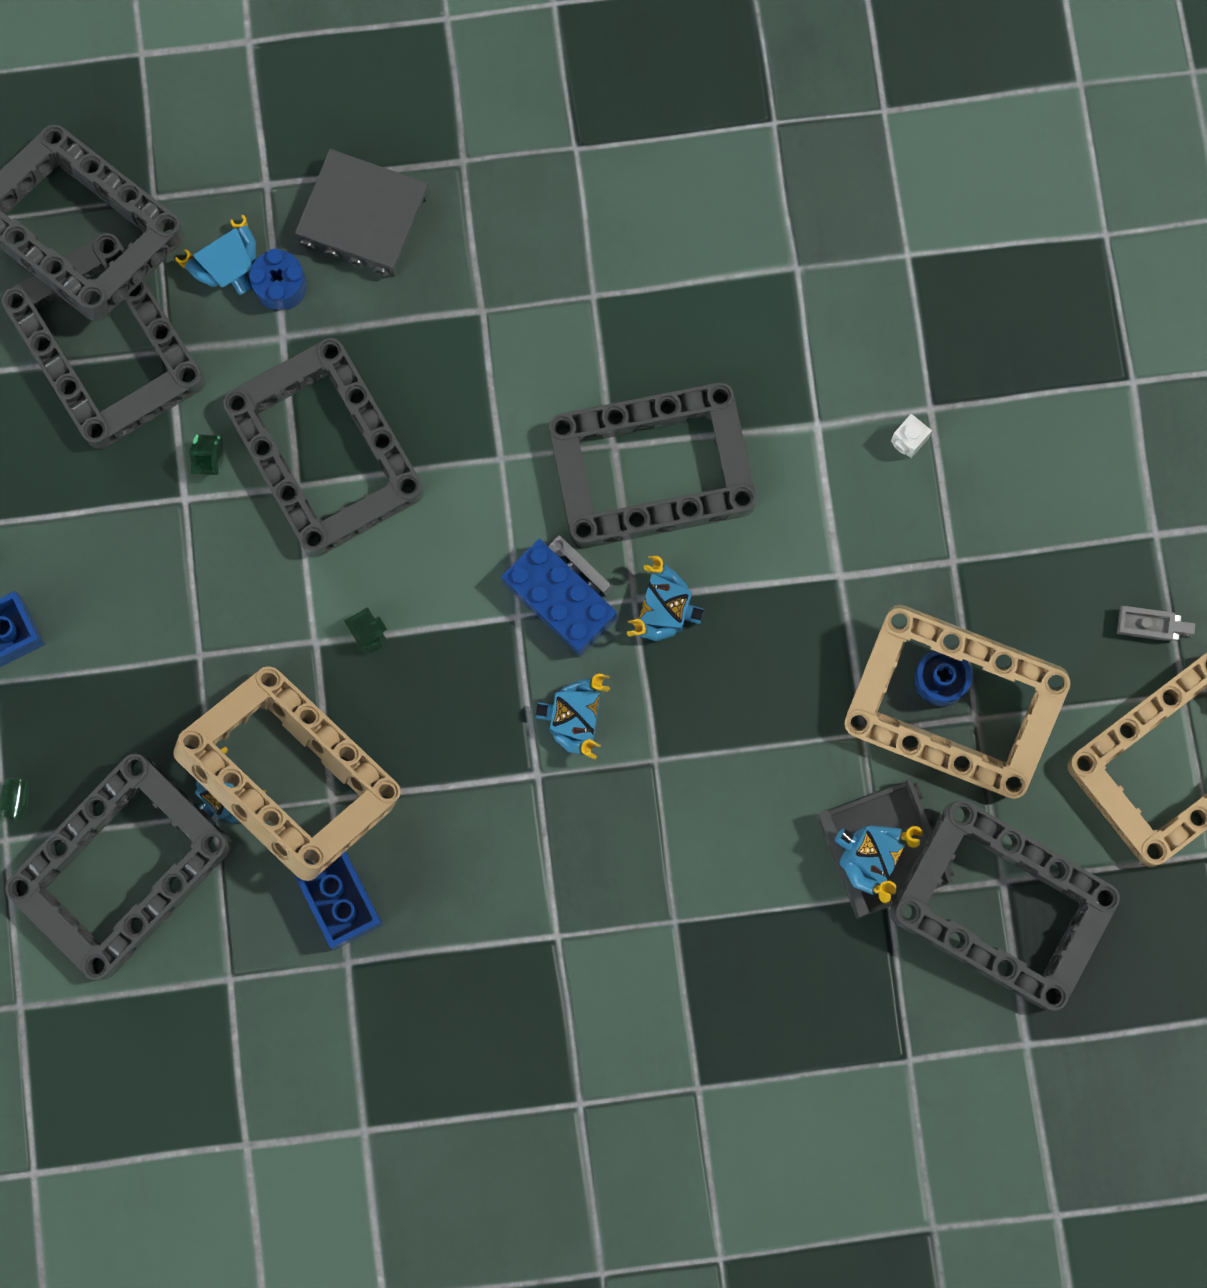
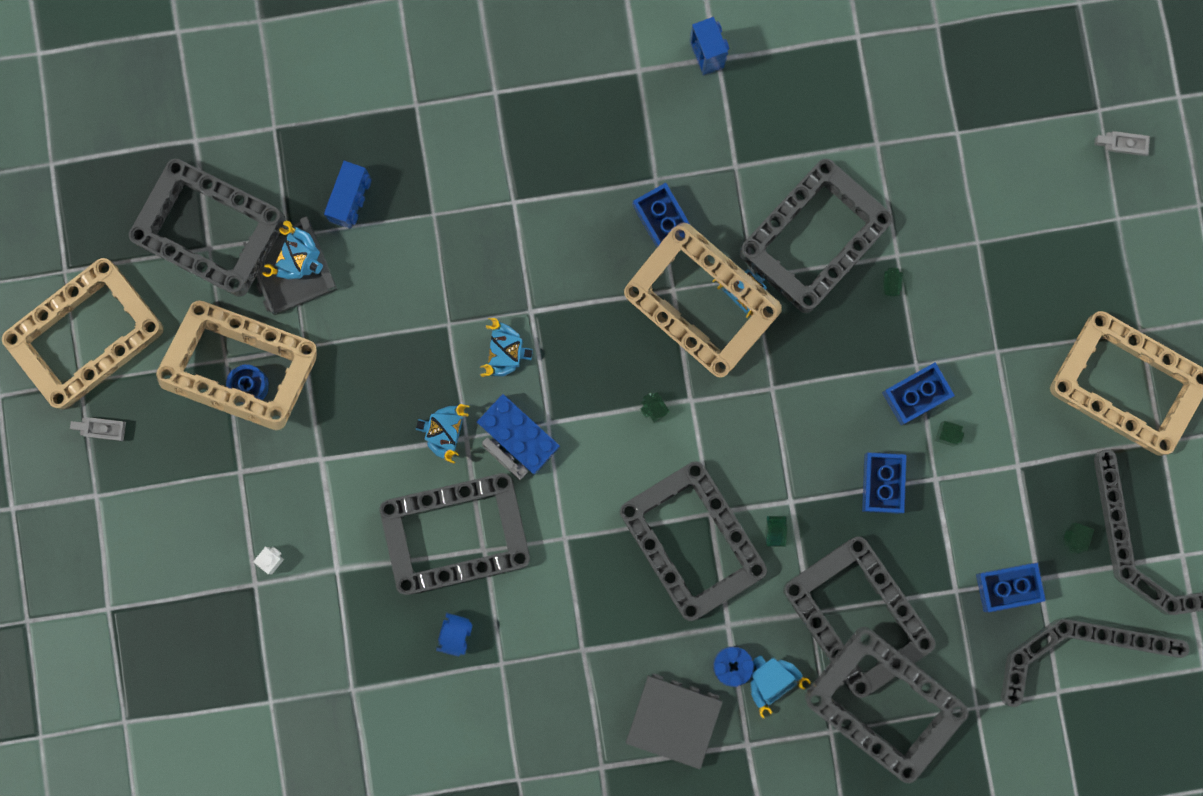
camera: 175 degrees right, 5 degrees up
none -> blue brick [324,161,371,229]
none -> blue brick [436,613,472,657]
none -> blue brick [690,16,729,75]
none -> blue brick [862,453,906,514]

